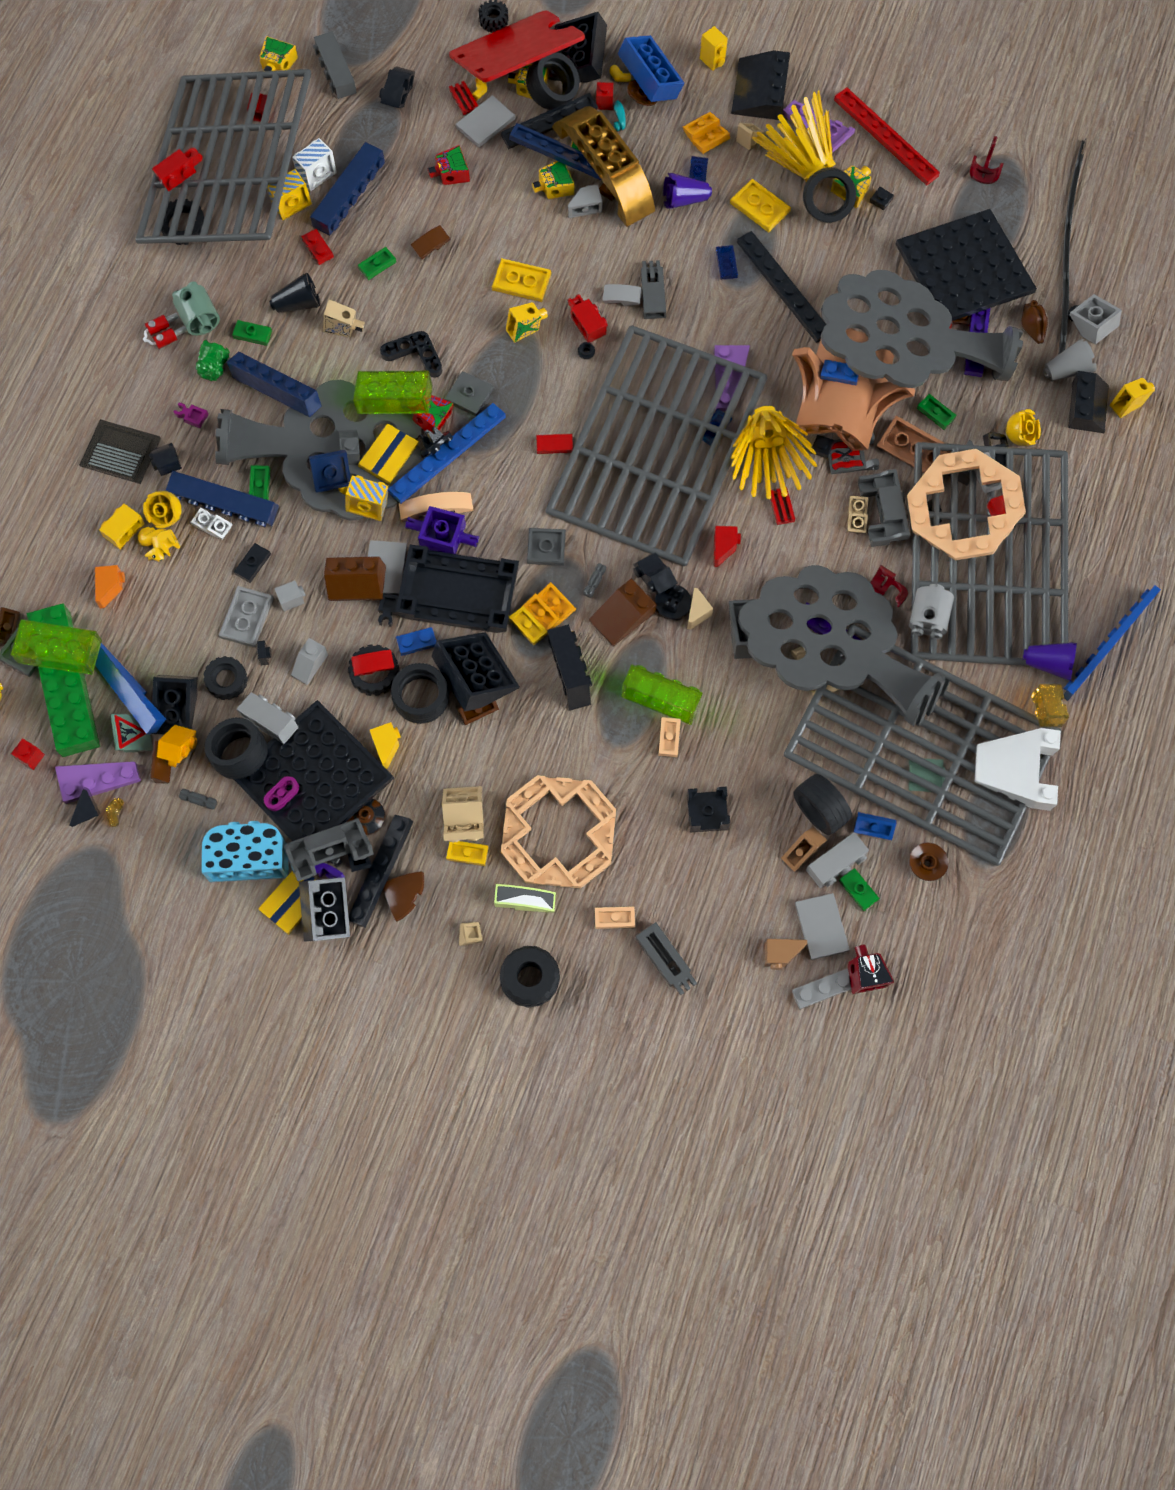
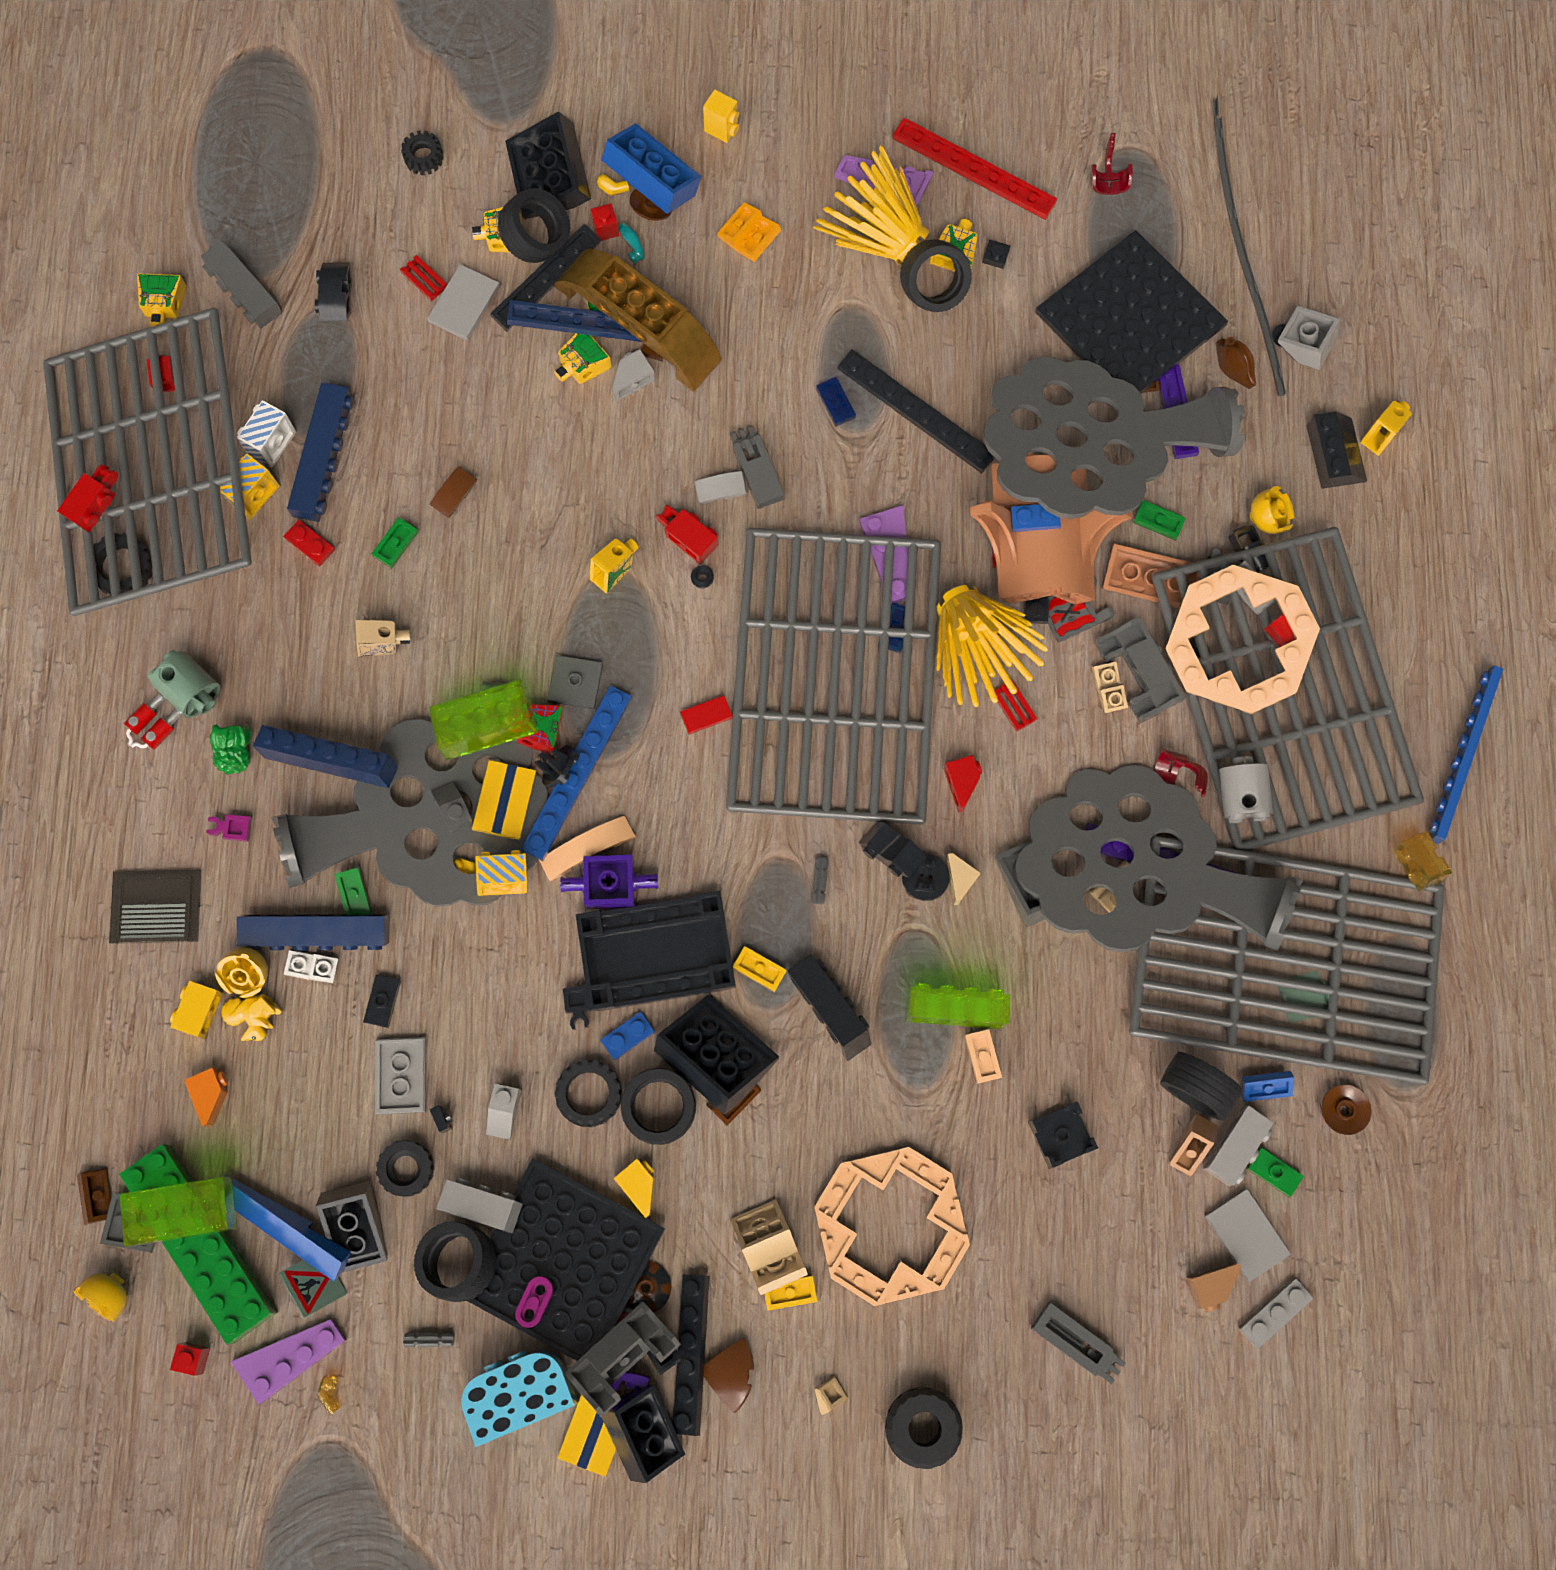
camera: 20 degrees left, 5 degrees up
black slope [69,787,100,827] -> none
black brick [149,443,182,476] -> none
reddish brown slope [150,741,171,784] -> none
light orange brick [157,725,198,768] -> none
green plate [232,320,272,346] -> none
black cone [269,273,321,313] -> none
light grey brick [274,581,306,611] -> none
dark blue tile [309,450,351,493] -> none
reddish brown slope [324,556,386,601] -> none
red slope [351,650,394,676] -> none
light grey tile [368,540,407,596] -> none
black beam [380,331,443,378] -> none
torso [428,145,470,185] -> none
red door [449,10,585,82] -> none
yellow arm [472,77,488,101] -> none
yellow tile [492,258,551,302] -> none
slope [494,884,556,913] -> none
light orange slope [523,582,576,630] -> none
dark grey plate [527,528,566,566] -> none
reddish brown slope [589,578,656,647] -> none
light nougat plate [595,907,635,929] -> none
dark purple cone [663,173,712,209] -> none
clear blue plate [689,156,708,182] -> none
yellow tile [730,179,791,233] -> none
black slope [731,50,790,120] -> none
tan slope [736,123,765,150] -> none
torso [848,944,894,995] -> none
white wedge [974,728,1061,811] -> none
dark purple cone [1022,642,1077,681] -> none
light grey cone [1043,338,1097,381] -> none

